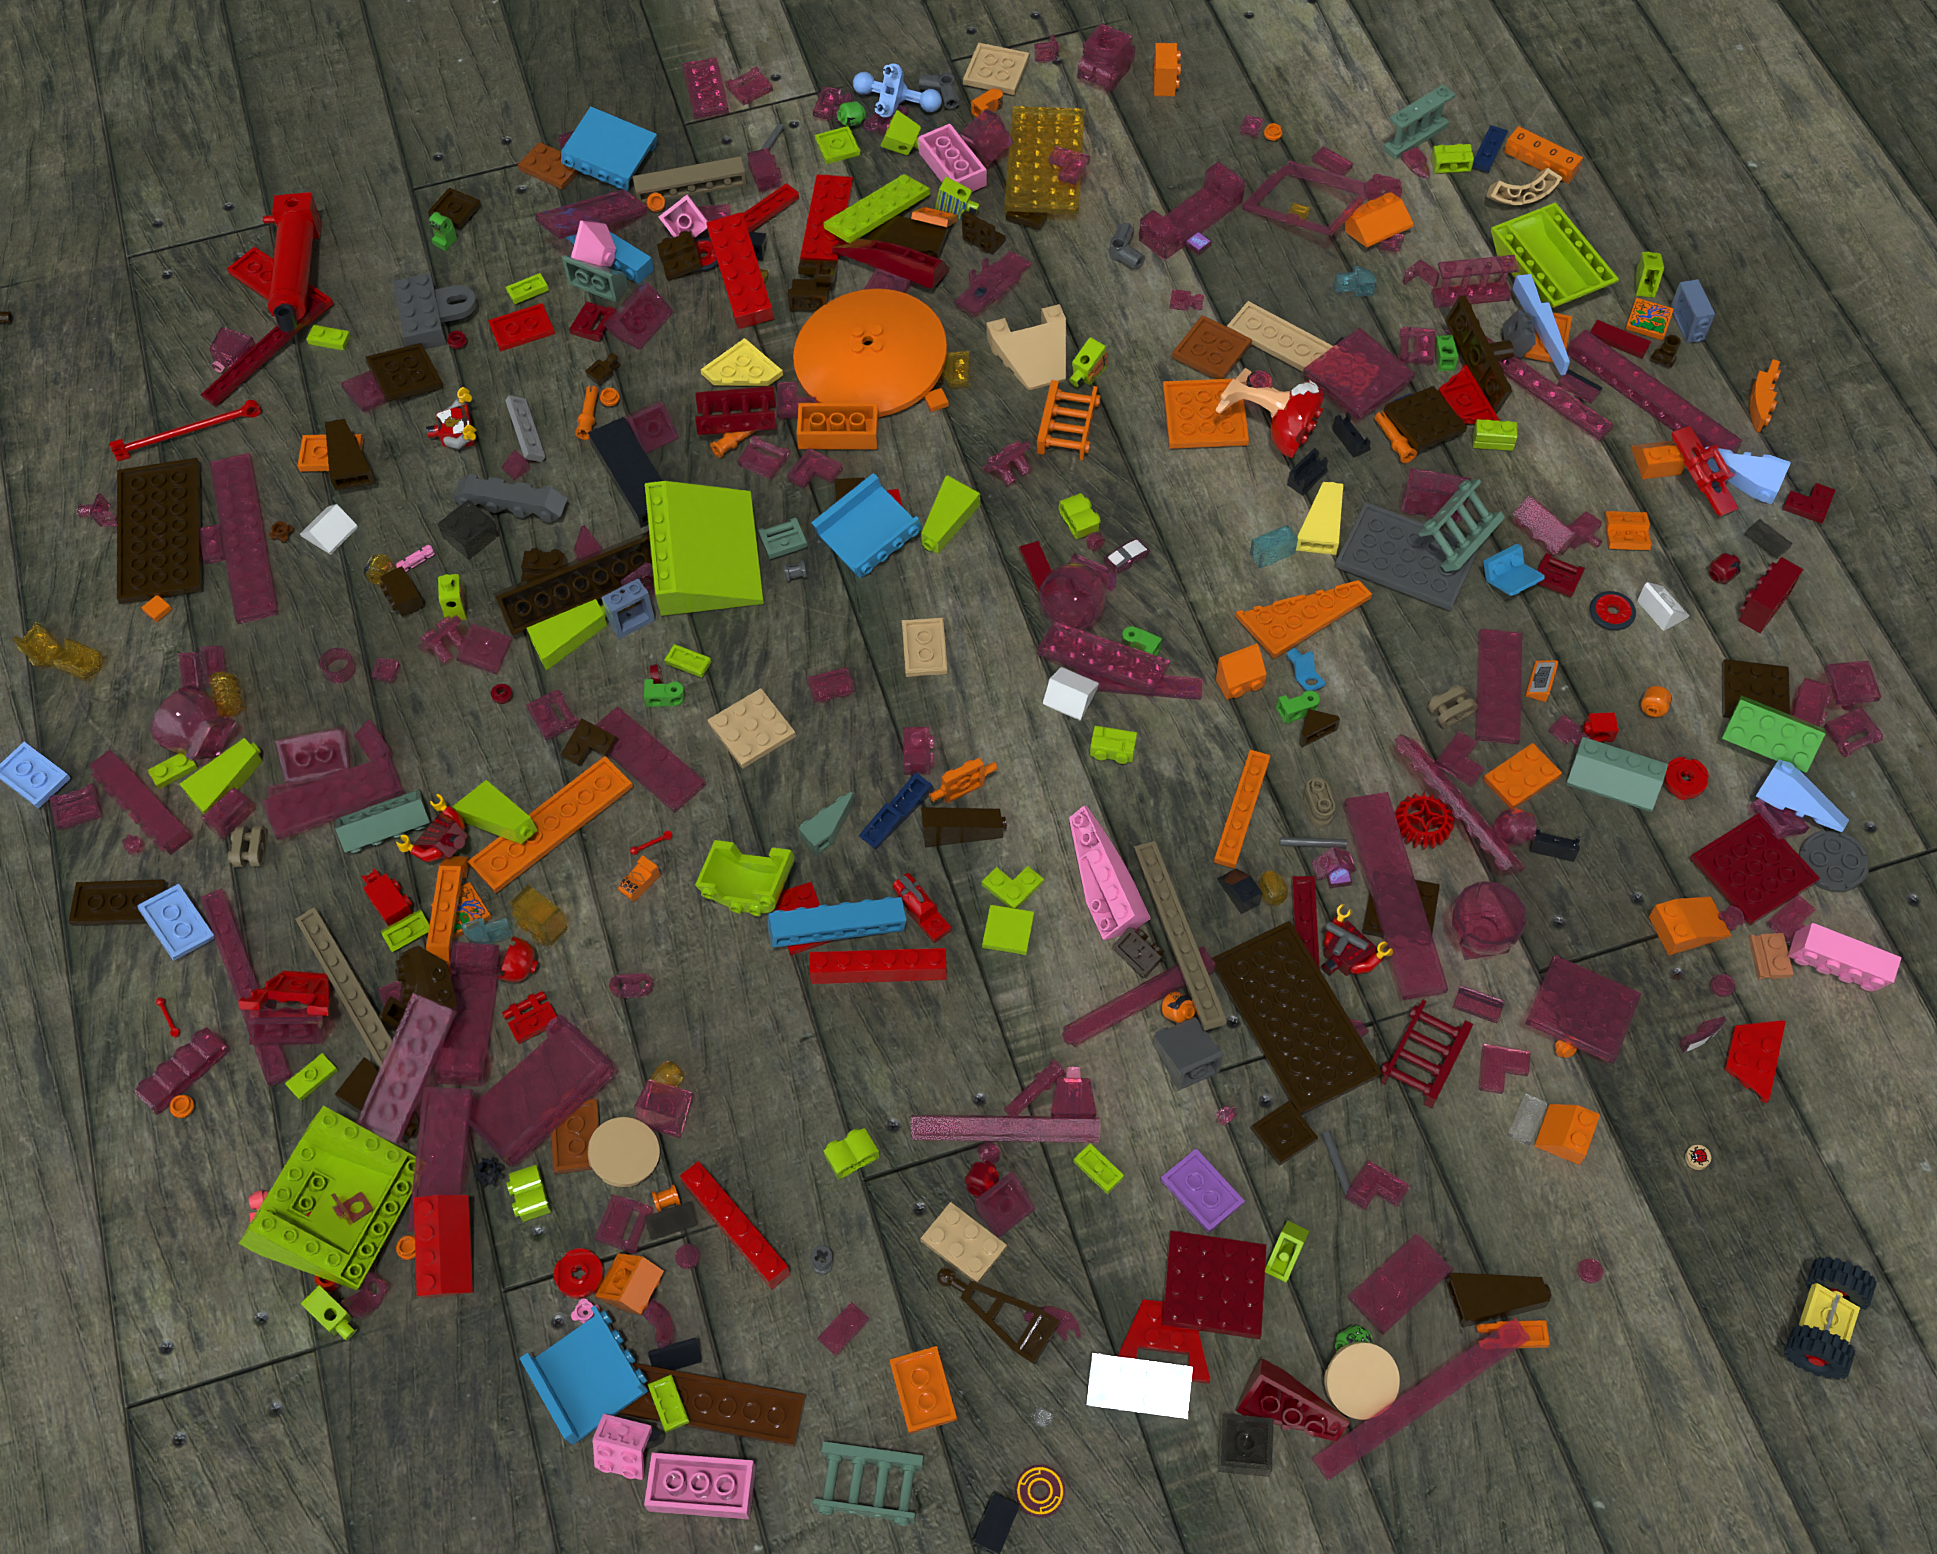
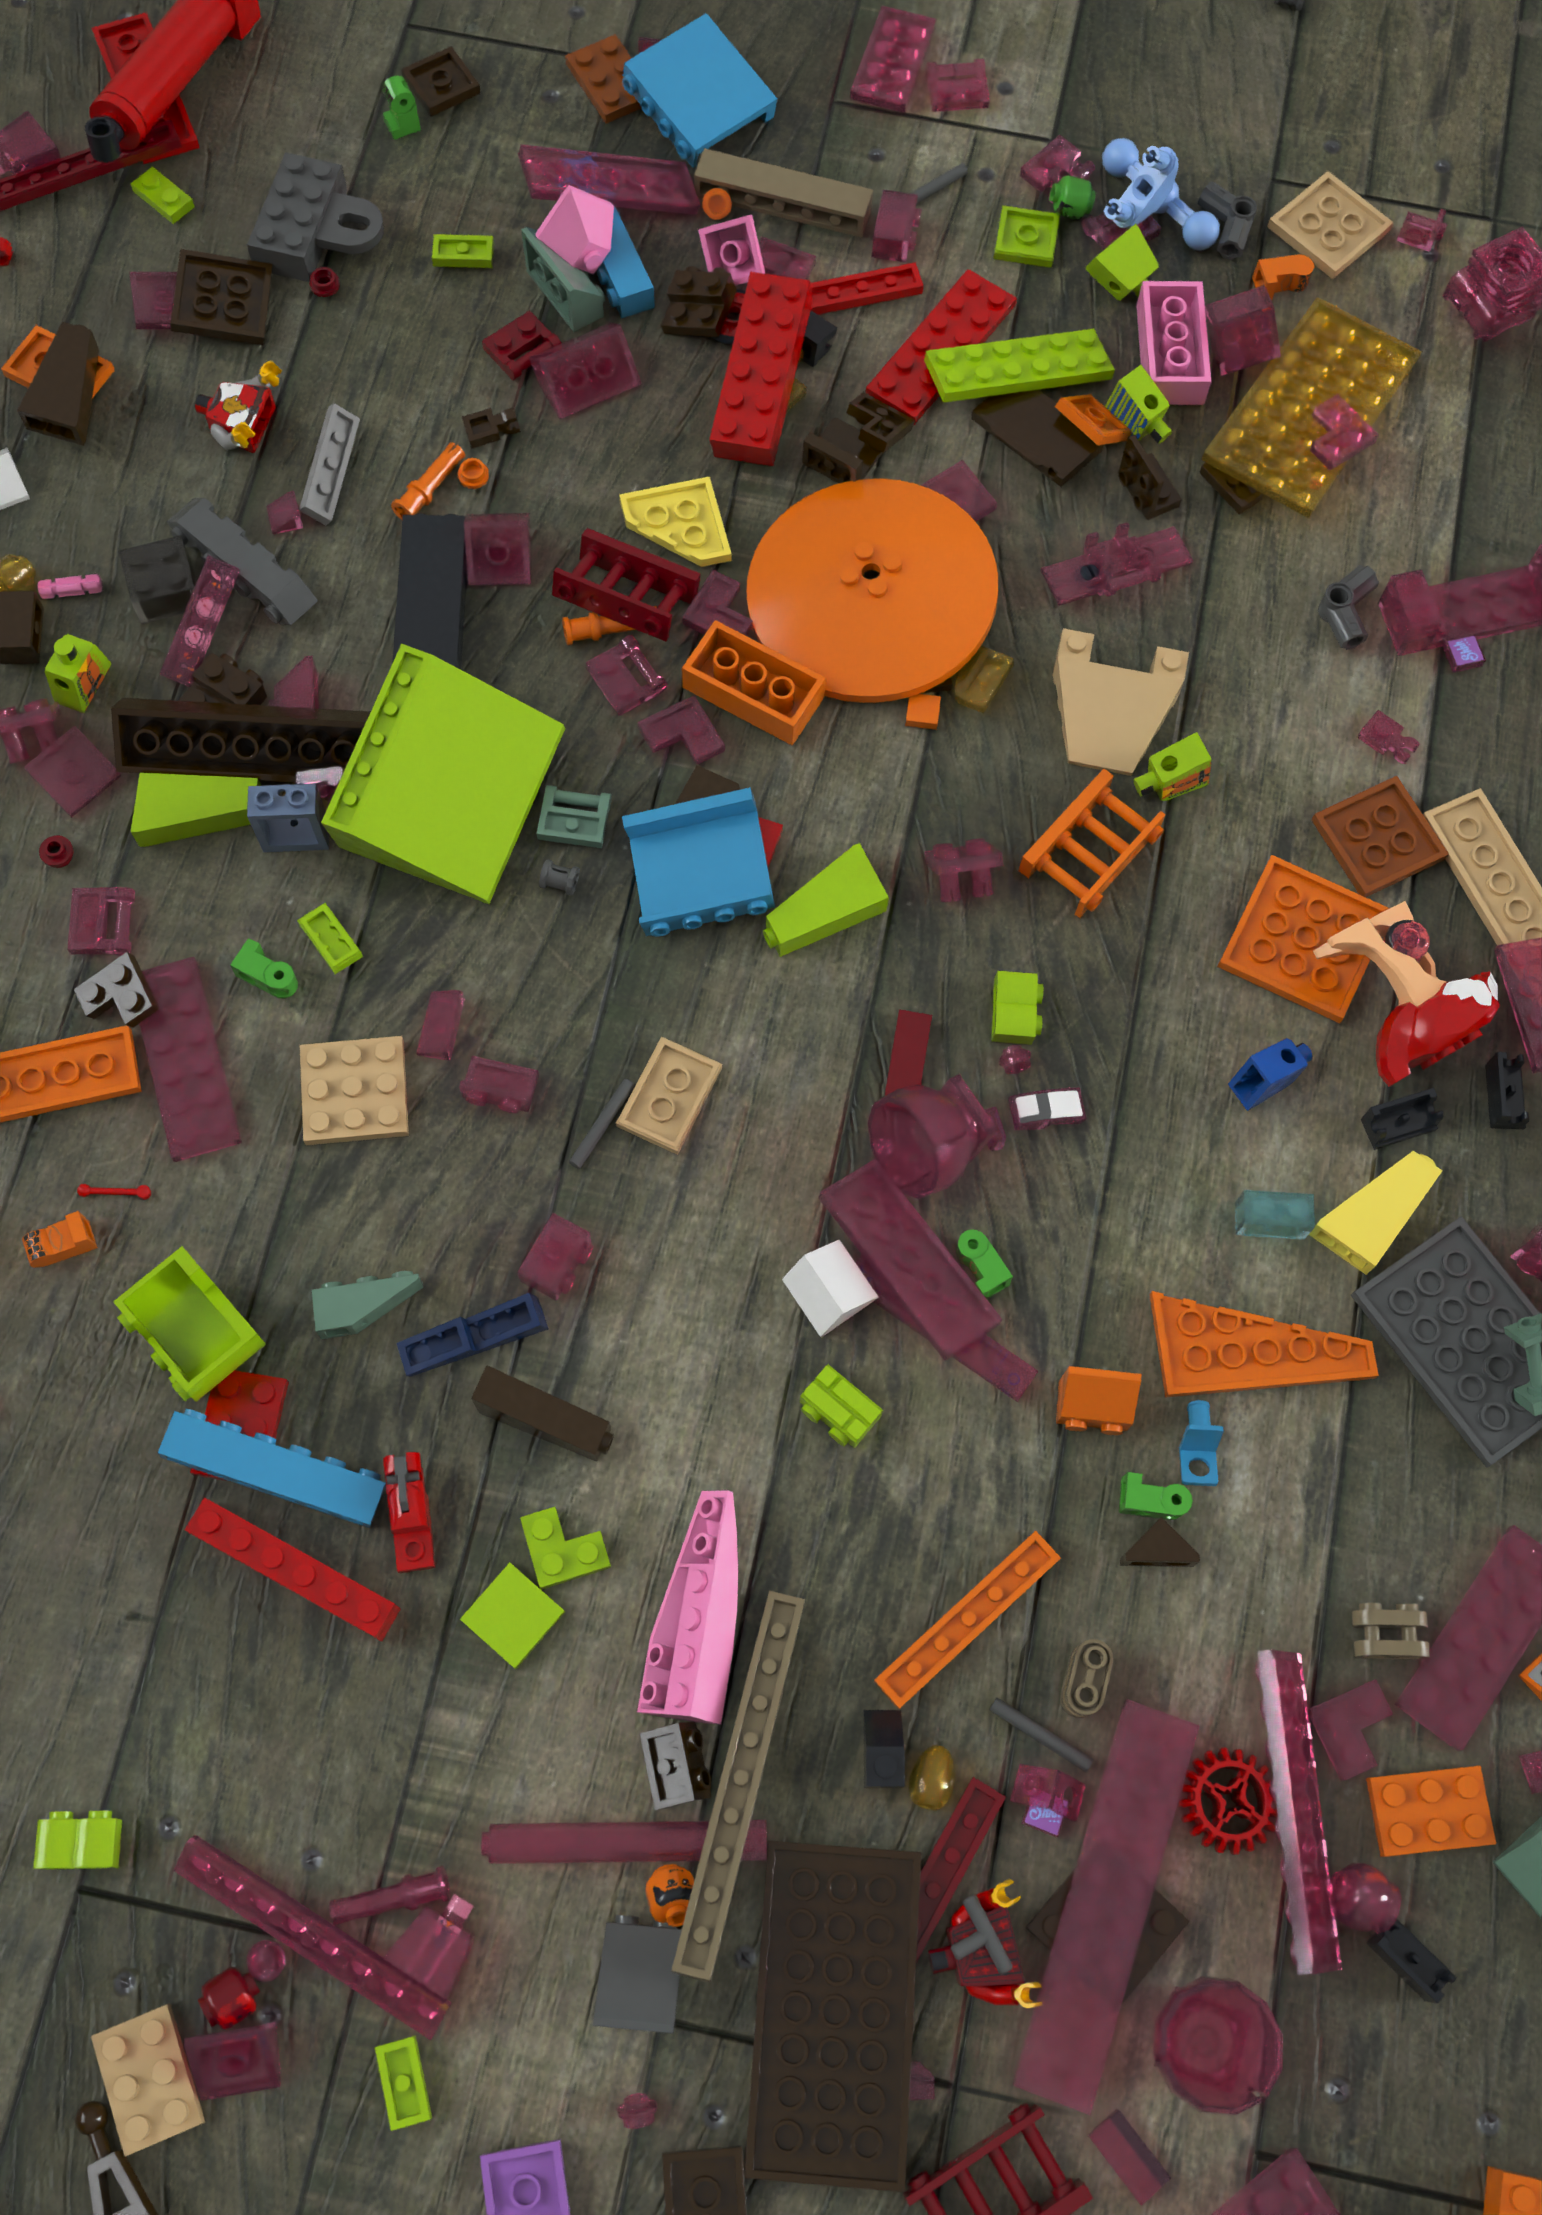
camera: 25 degrees right, 10 degrees up
red tile [488,303,555,352] -> none
dark red tile [650,664,663,684] -> none
dark red wedge [832,239,949,288] -> none
orange plate [929,757,998,804] -> none
none -> clear pink tile [159,555,240,687]
none -> clear pink slope [416,990,465,1061]
none -> dark grey bar [569,1078,635,1169]
none -> blue torso [1228,1038,1313,1111]

